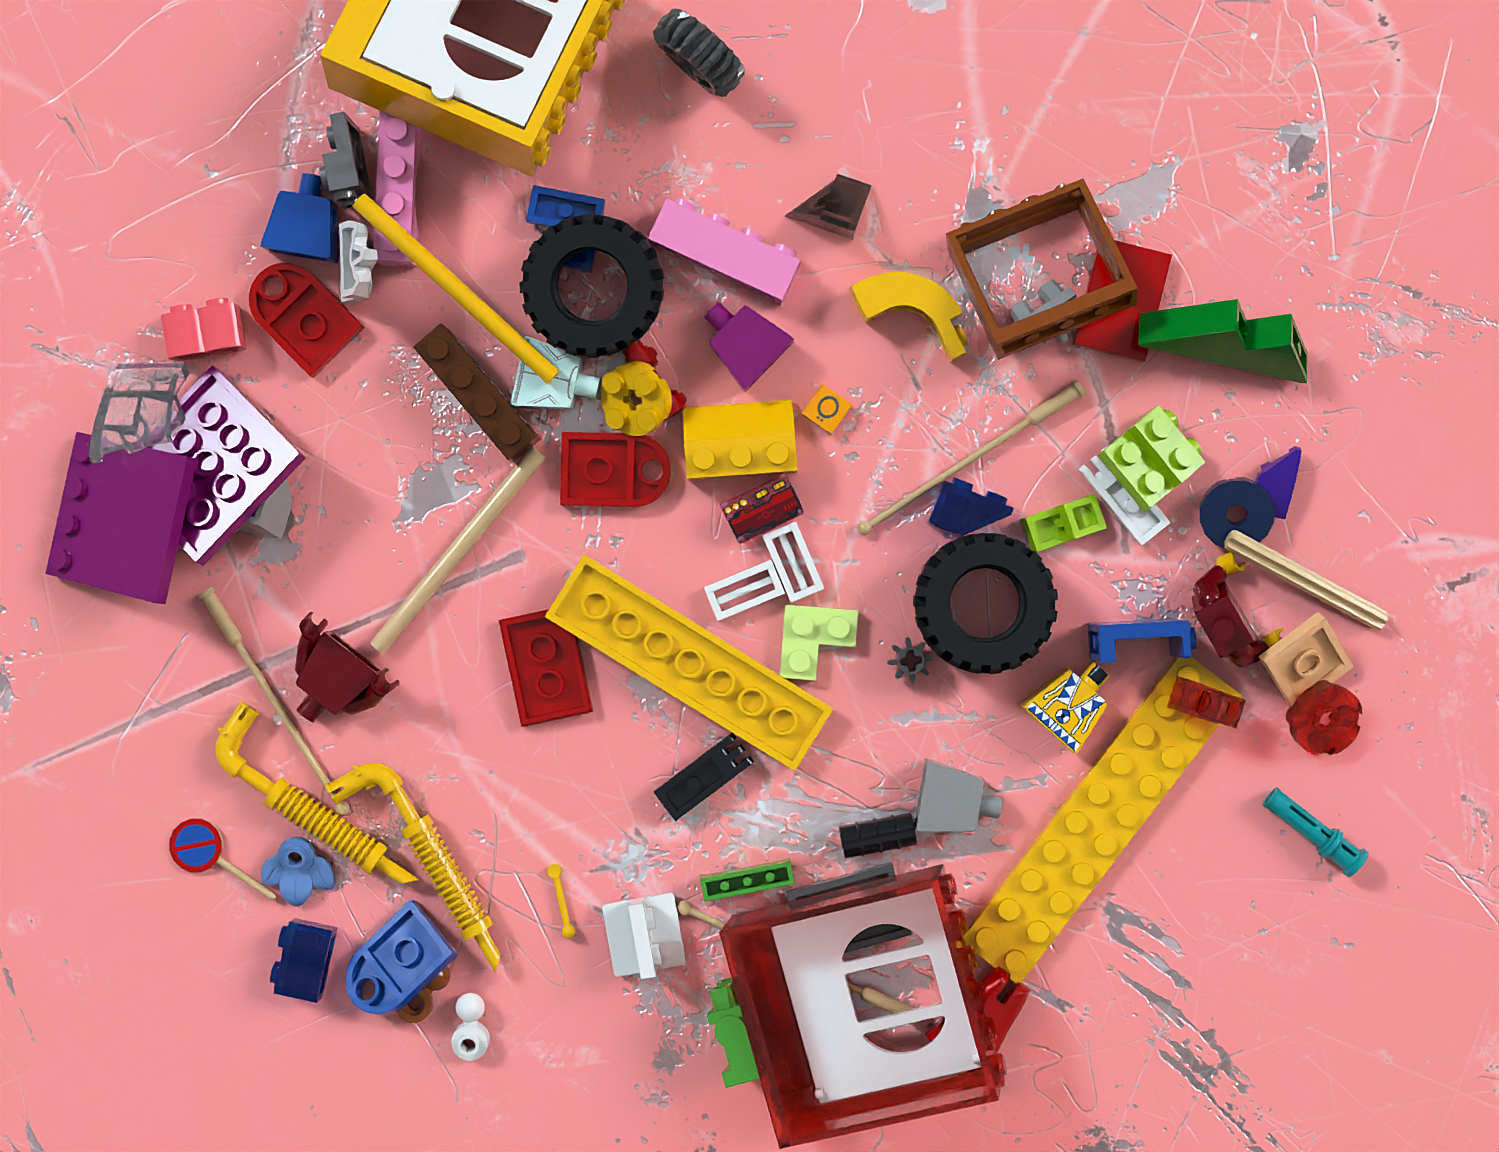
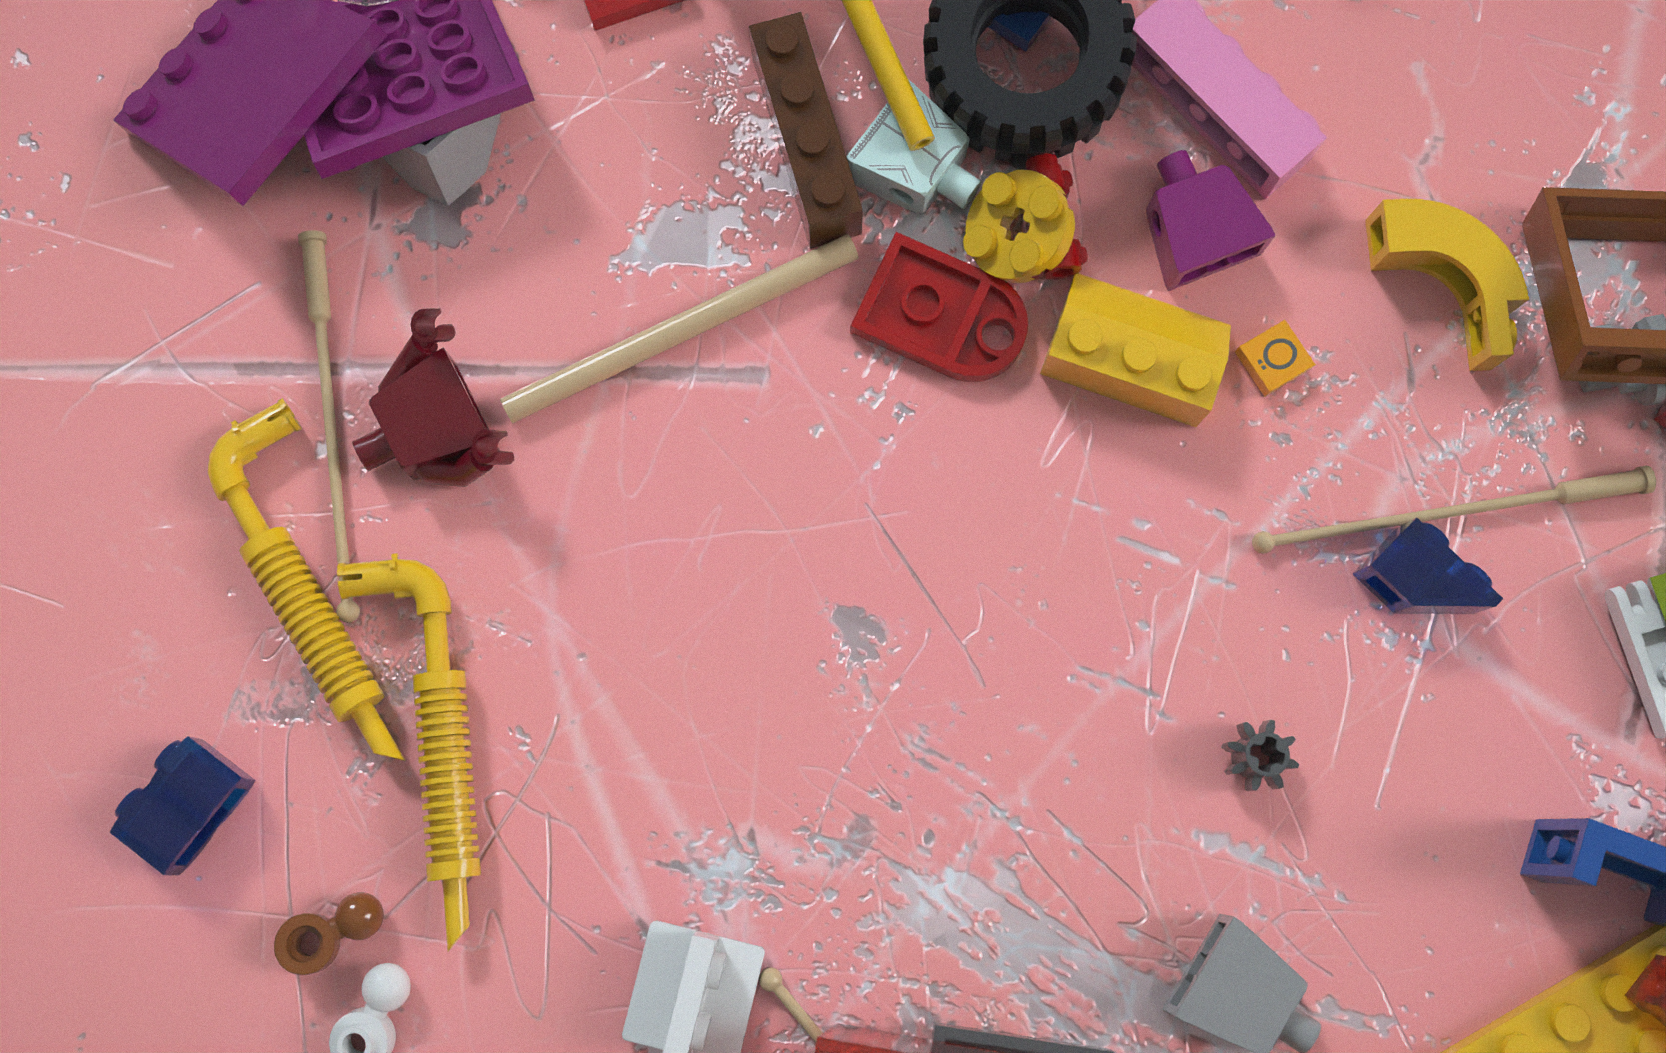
camera: 20 degrees right, 10 degrees down
piece [169,818,276,900] -> none
medium blue plate [261,837,335,907] -> none
blue tile [345,899,458,1015] -> none
red tile [499,609,594,727] -> none
yellow plate [545,554,833,771] -> none
yellow hinge [547,863,575,939] -> none
black hinge [654,733,754,821] -> none
bright green piece [700,859,795,902] -> none
white tile [704,560,785,621] -> none
slope [720,473,804,544] -> none
white tile [762,521,824,603] -> none
yellowish green plate [780,605,858,681] -> none
clear smoke slope [785,173,872,240] -> none
black axle [839,813,917,859] -> none
black tyre [913,533,1058,674] -> none
torso [1019,662,1110,754] -> none
lime slope [1020,494,1107,552] -> none

